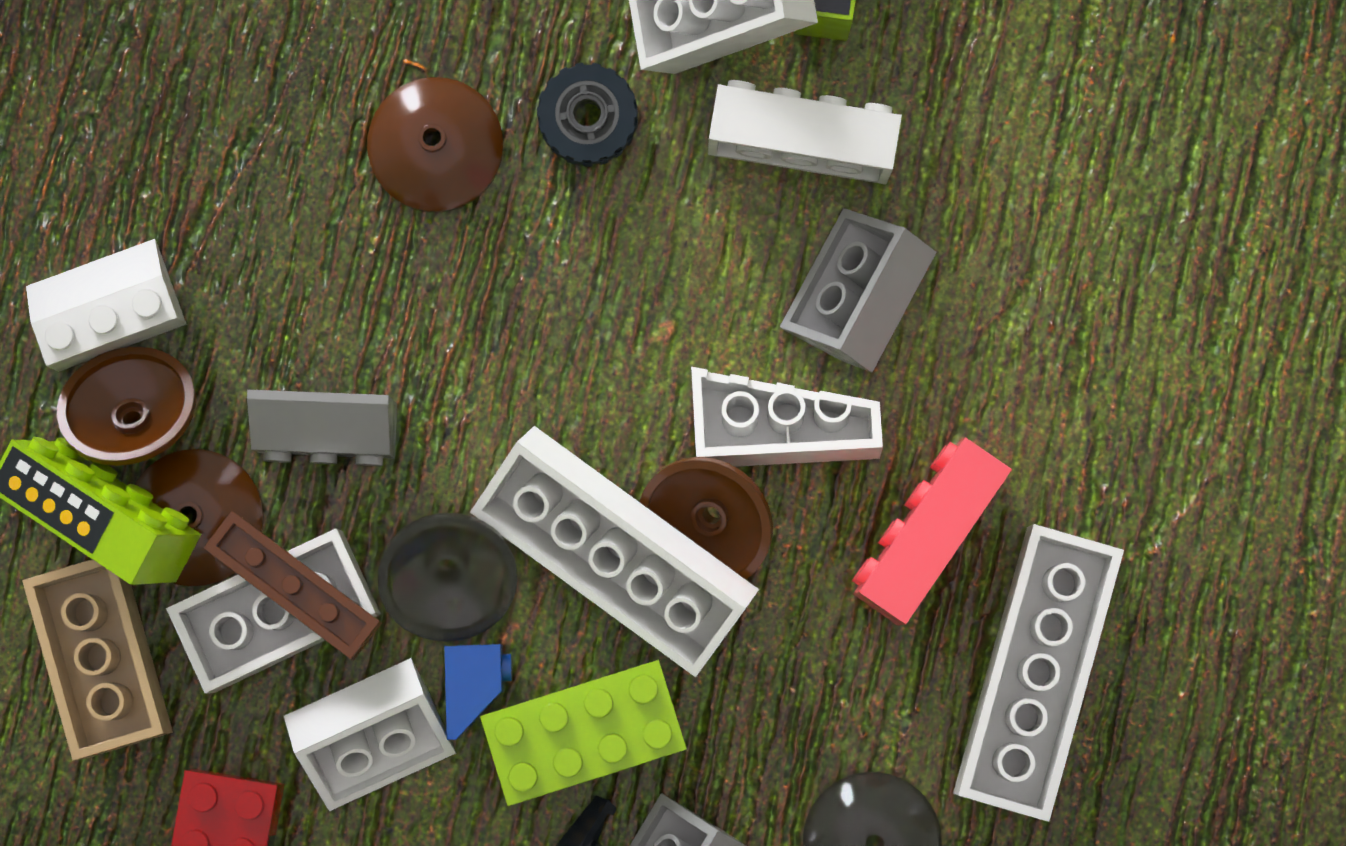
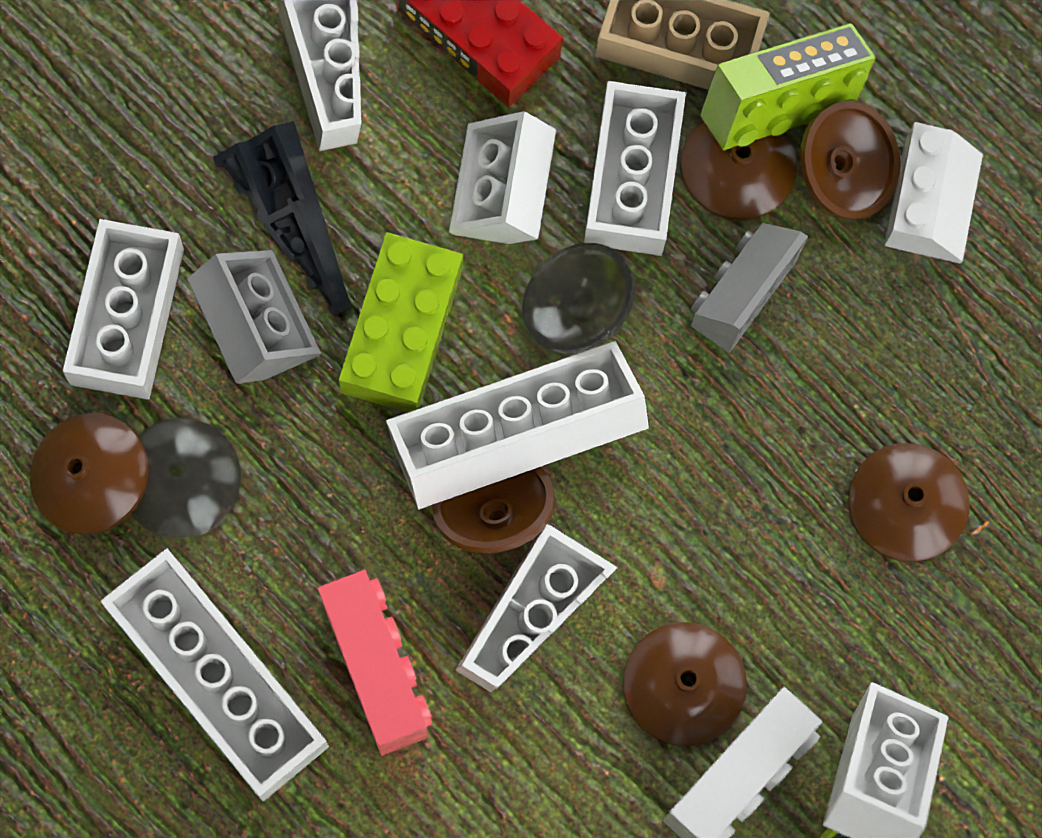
camera: 115 degrees right, 10 degrees down
reddish brown plate [203,511,382,661] -> none
blue slope [444,644,512,740] -> none
black wheel [537,63,638,167] -> none
light grey slope [780,208,936,372] -> none
none -> reddish brown dish [623,622,747,747]

